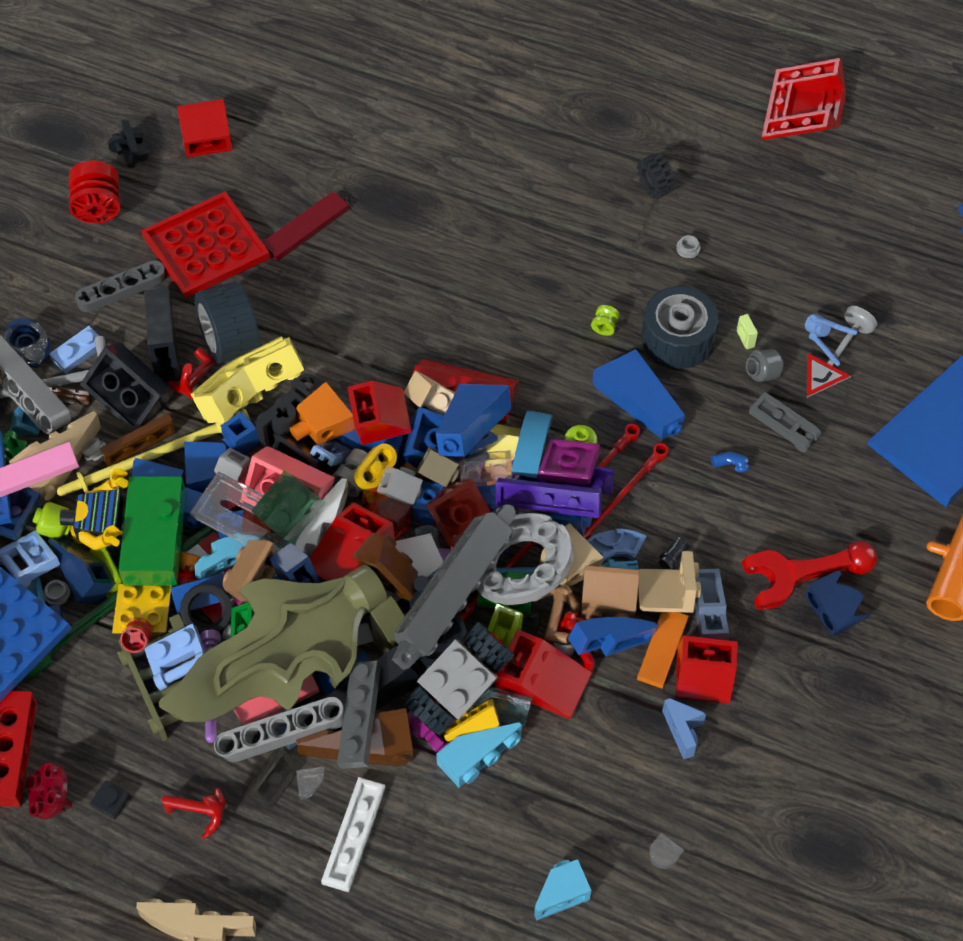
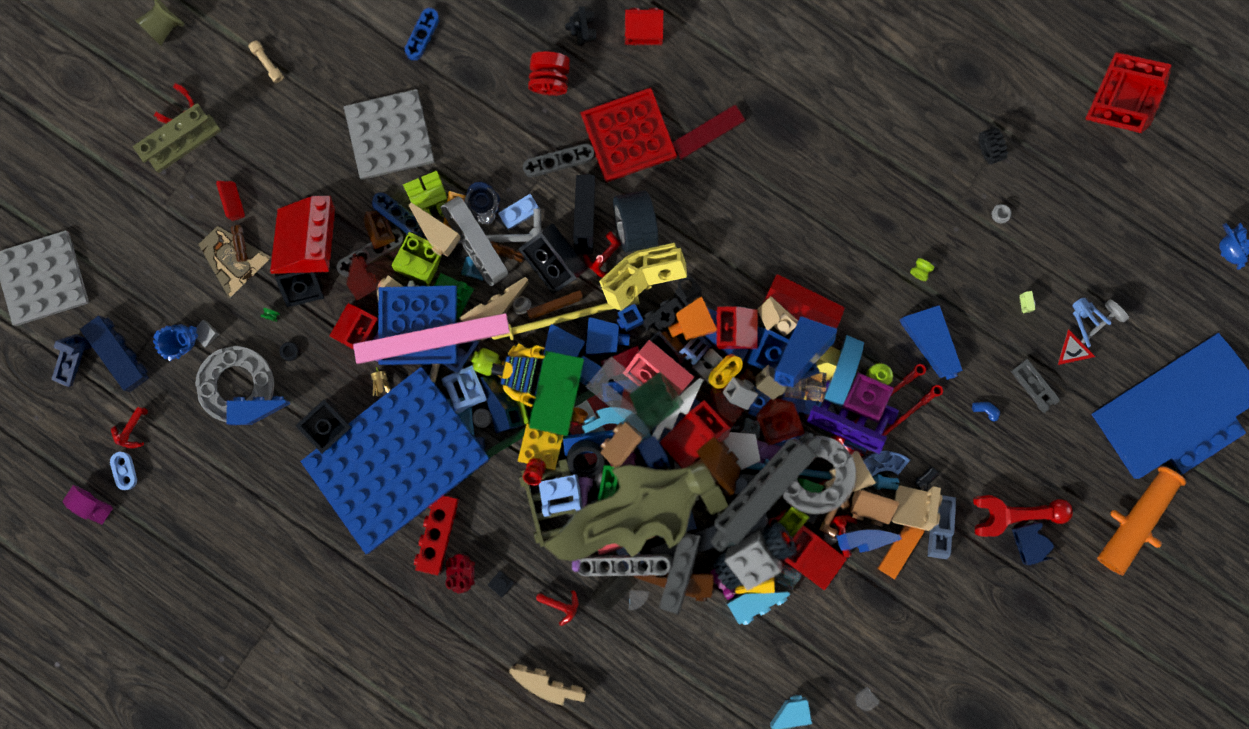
camera: 10 degrees right, 25 degrees up
light grey slope [214,448,251,483] -> none
white tile [321,777,386,892] -> none
black wheel [641,286,719,369] -> none
medium blue slope [662,698,706,759] -> none
red slope [675,635,738,704] -> none
dark grey head [746,348,784,382] -> none

